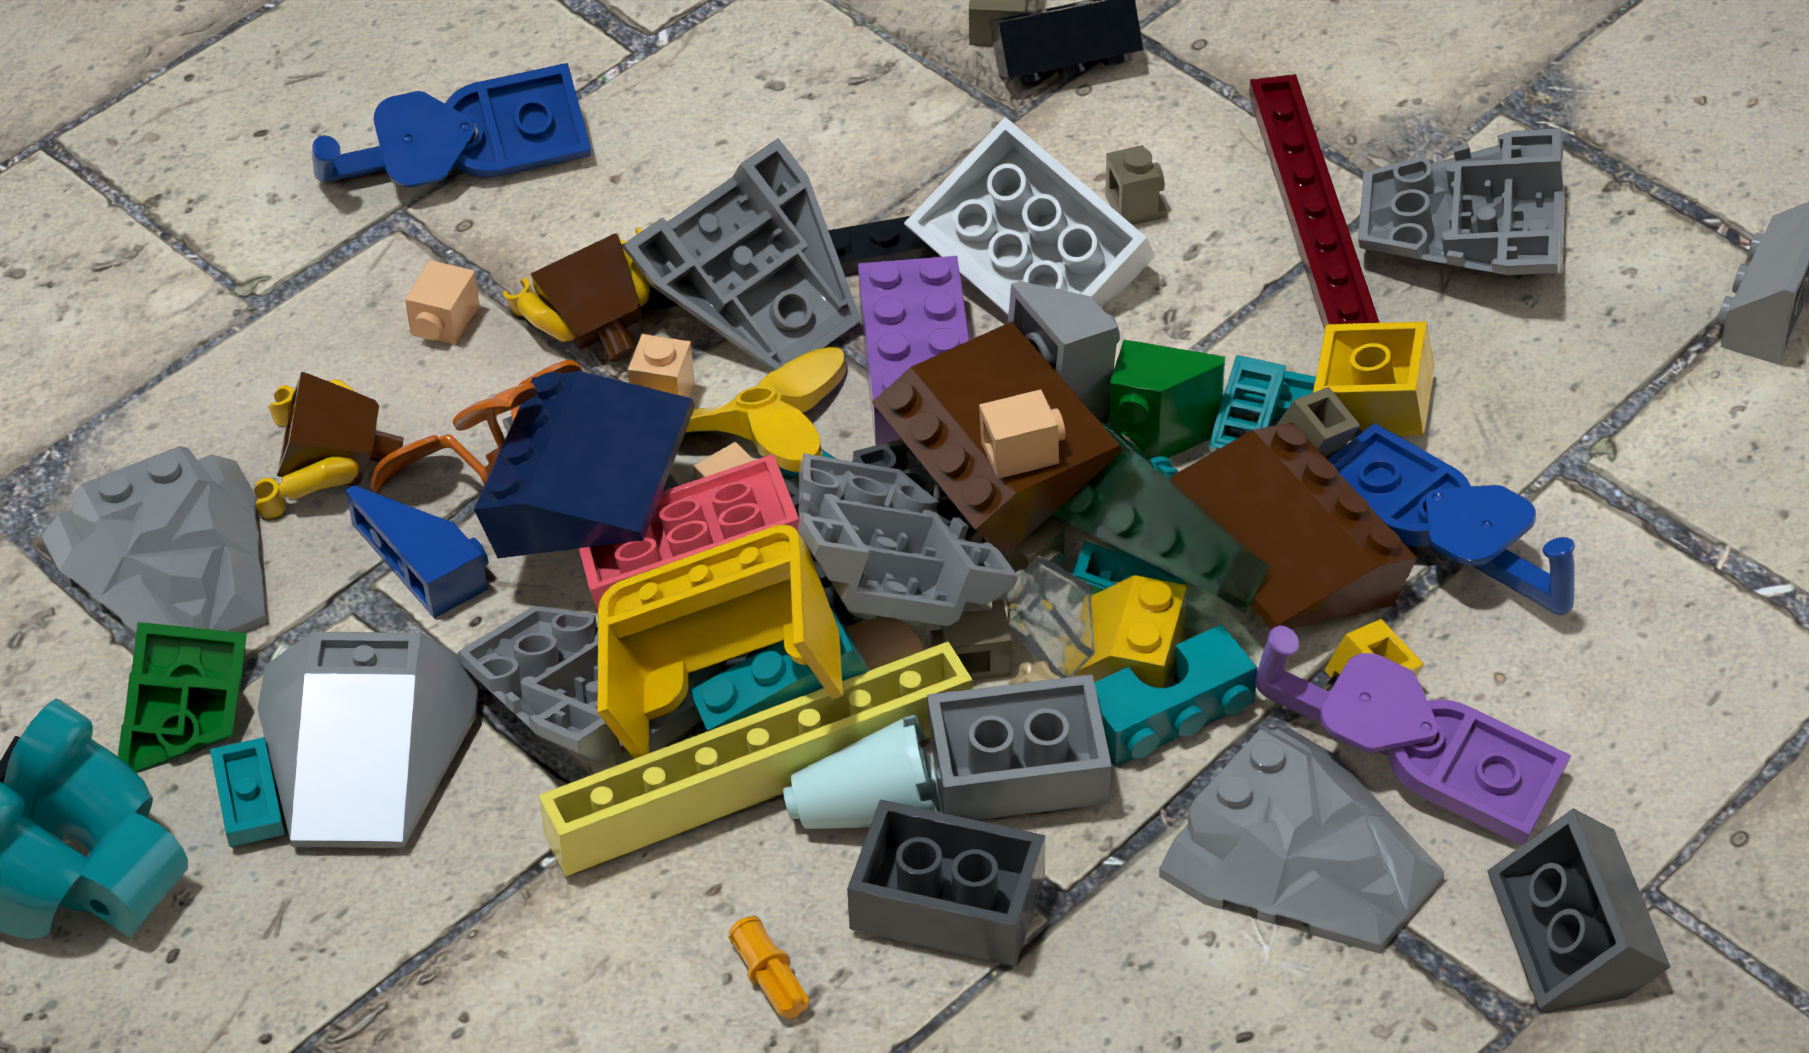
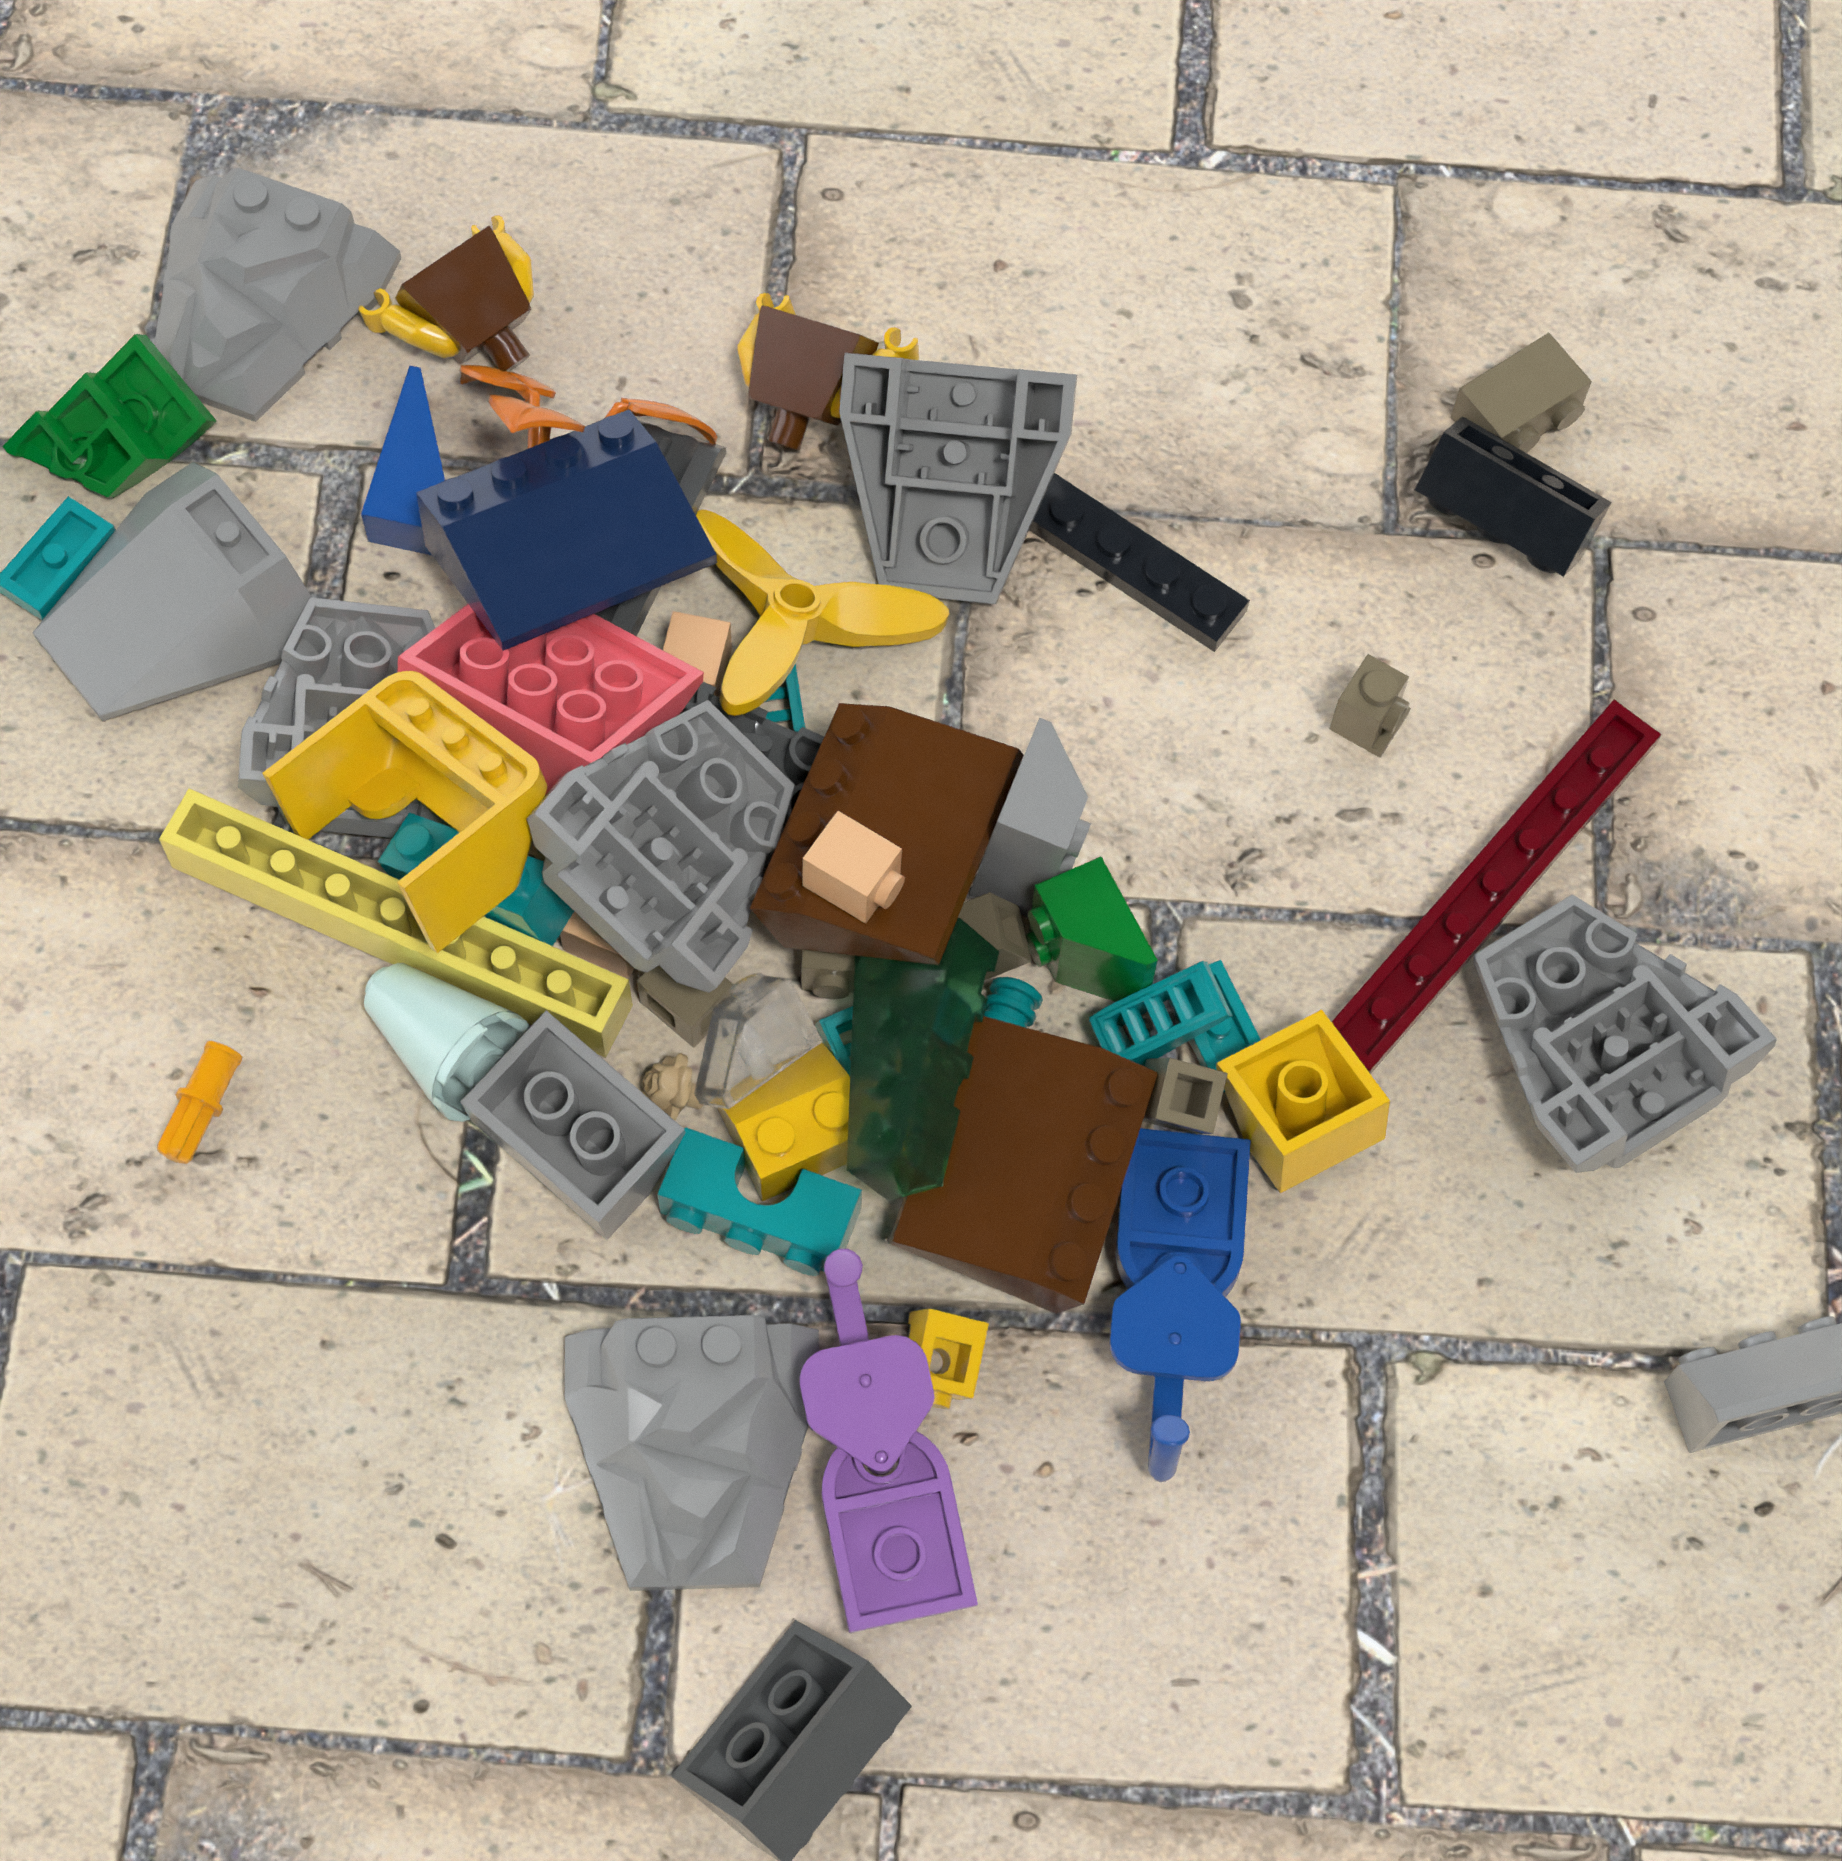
camera: 45 degrees right, 20 degrees up
blue plate [312,63,591,187] -> none
light nougat brick [405,260,480,346] -> none
light nougat brick [628,334,695,398] -> none
dark grey brick [847,799,1046,967] -> none
medium lavender brick [858,256,969,445] -> none
white slope [904,117,1155,315] -> none

